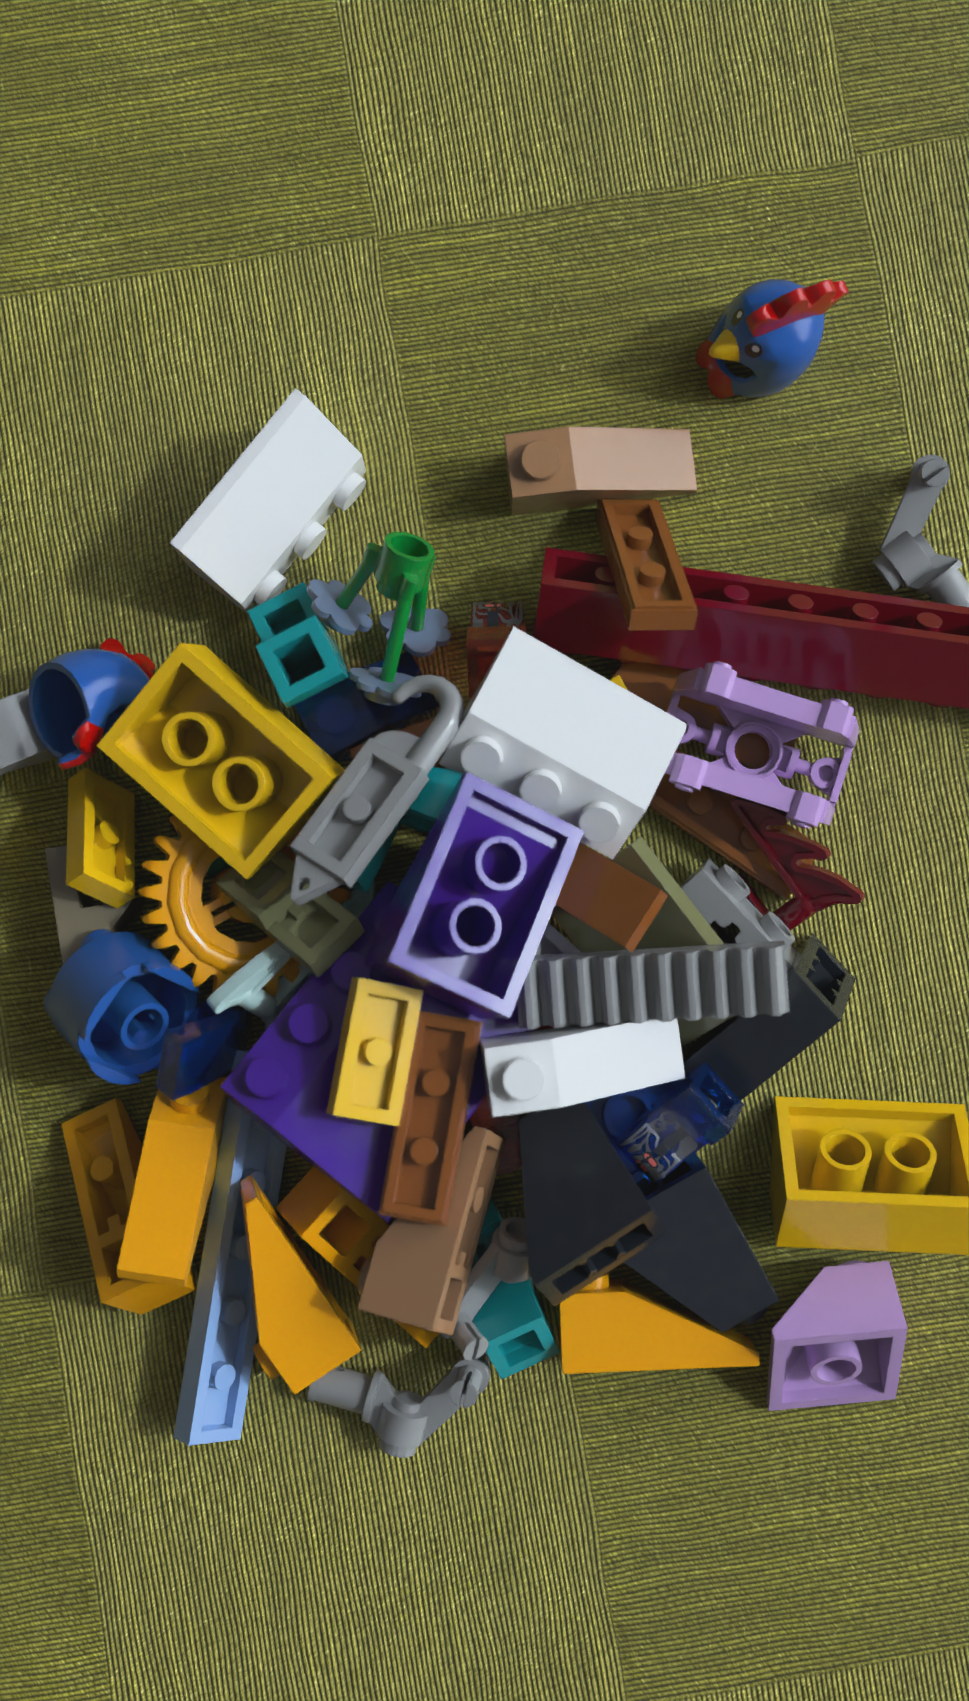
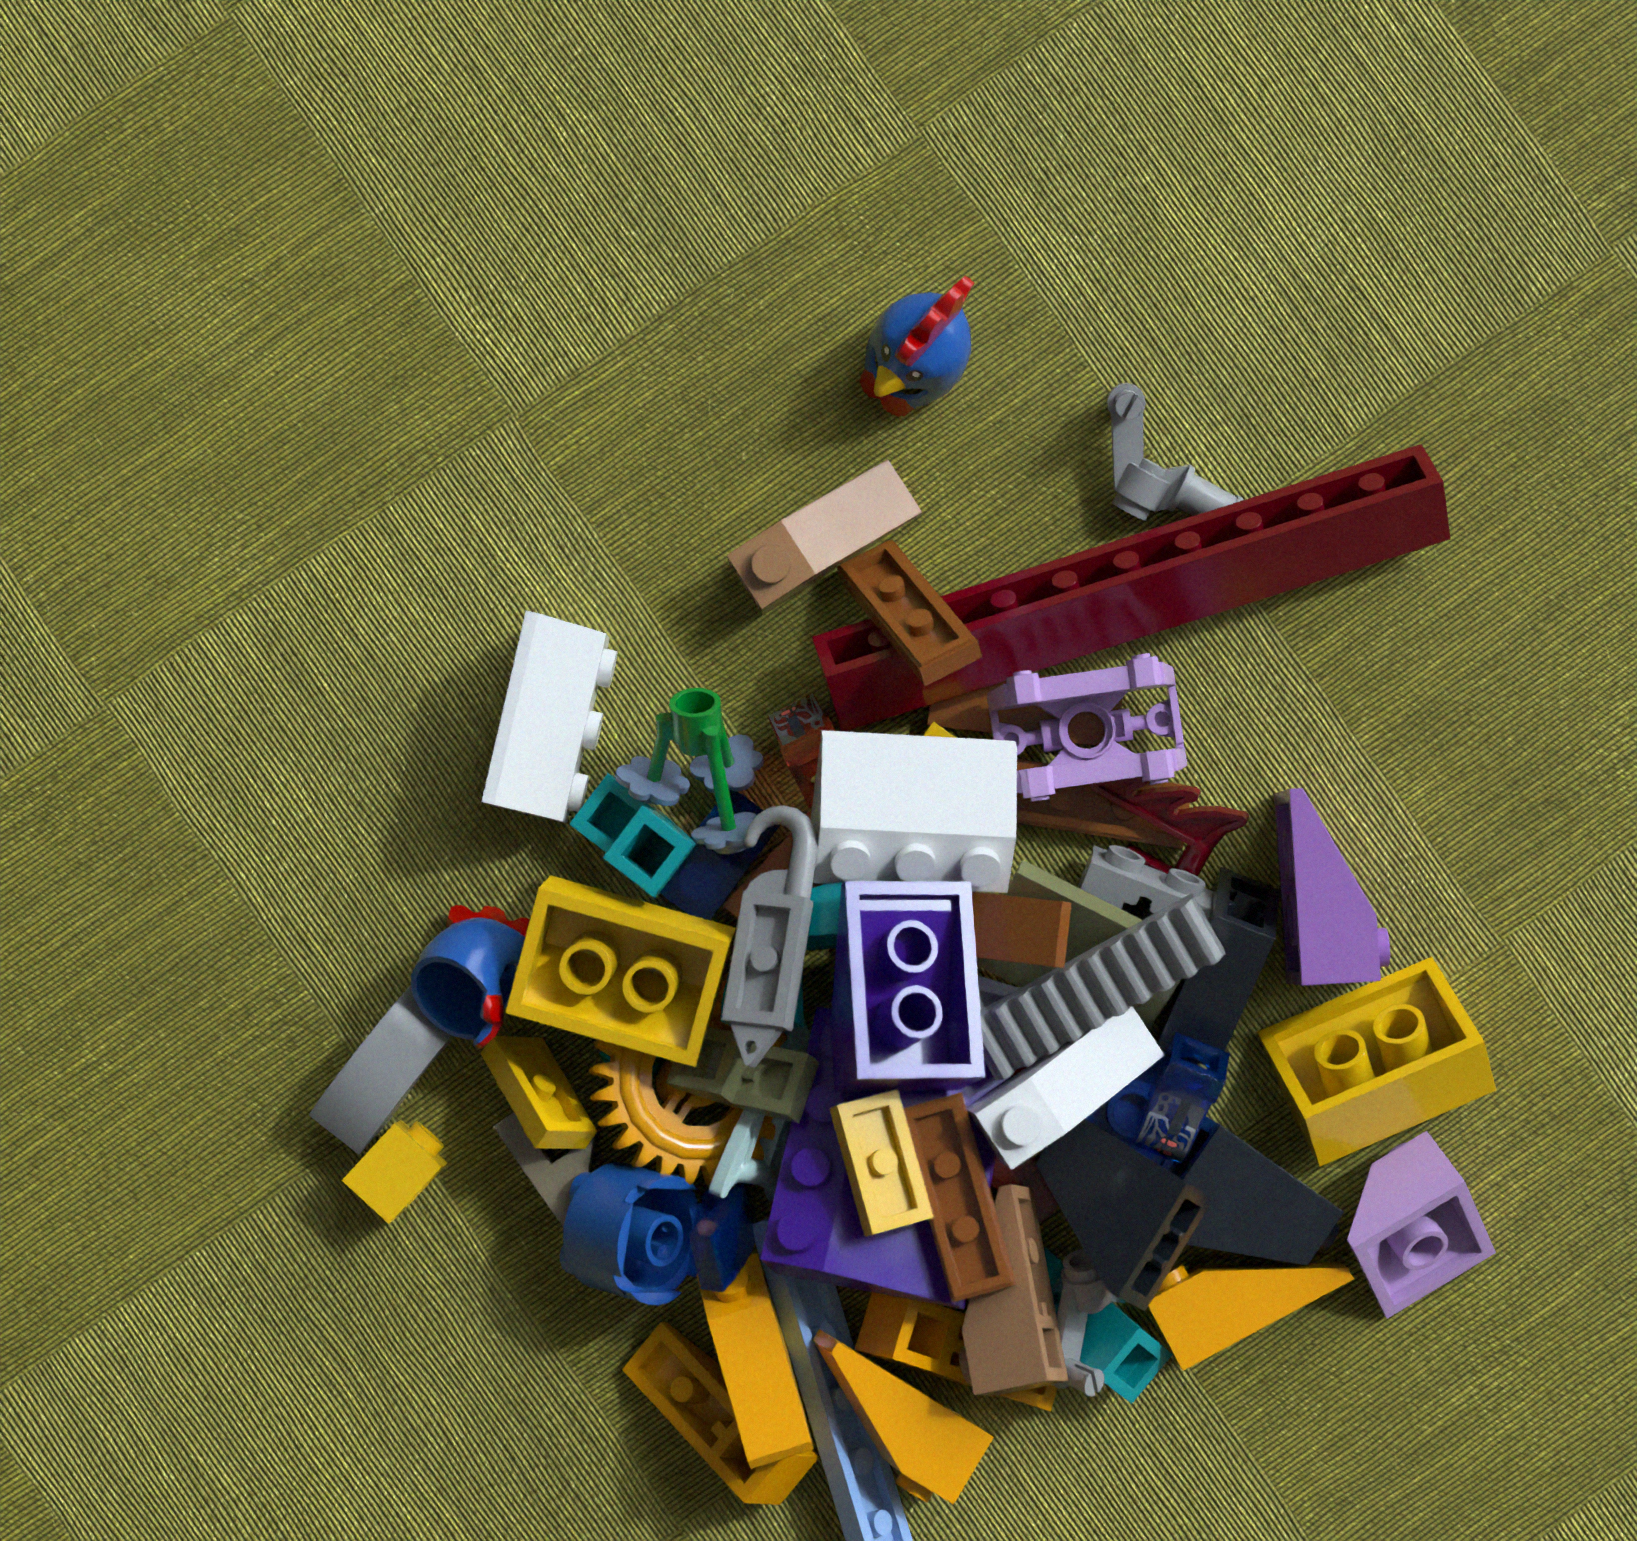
camera: 25 degrees left, 0 degrees up
light grey pin [308,1351,491,1458] -> none
none -> medium lavender slope [1274,788,1390,985]

